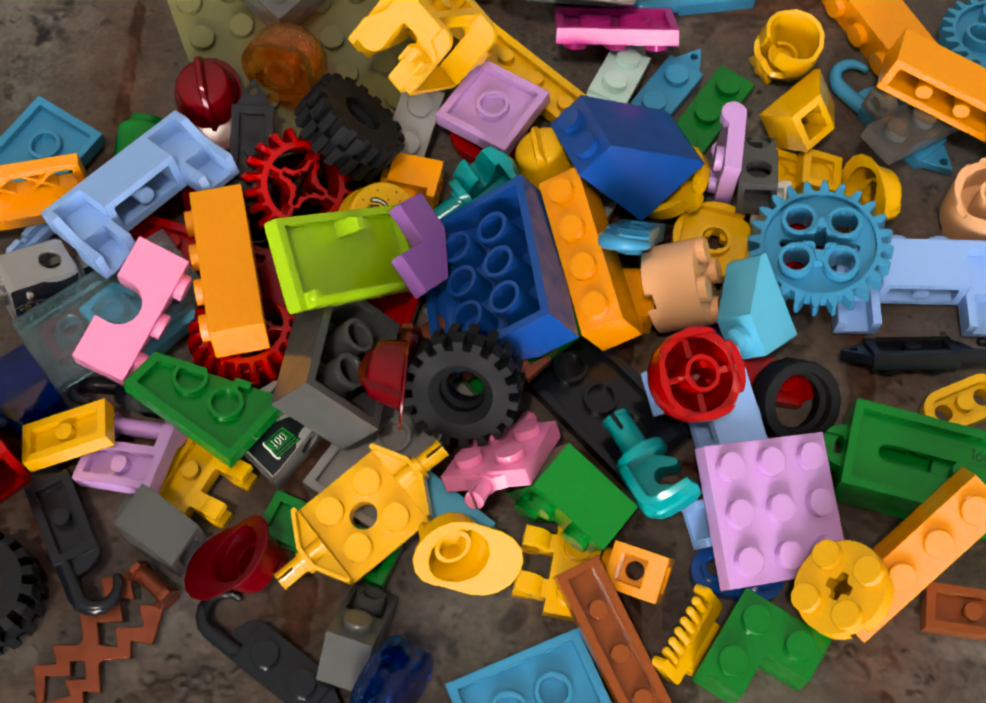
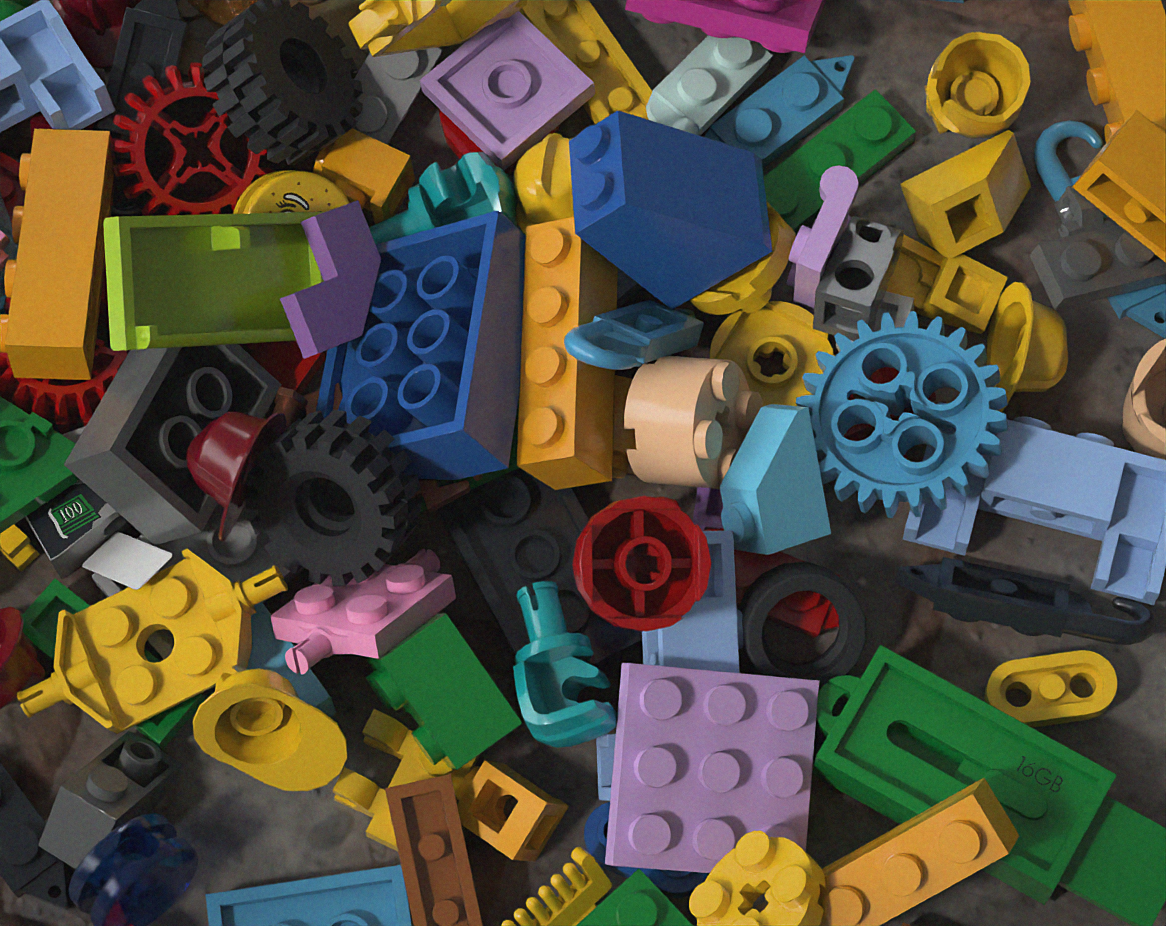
camera: 20 degrees right, 5 degrees up
none -> white sticker [82,532,173,590]

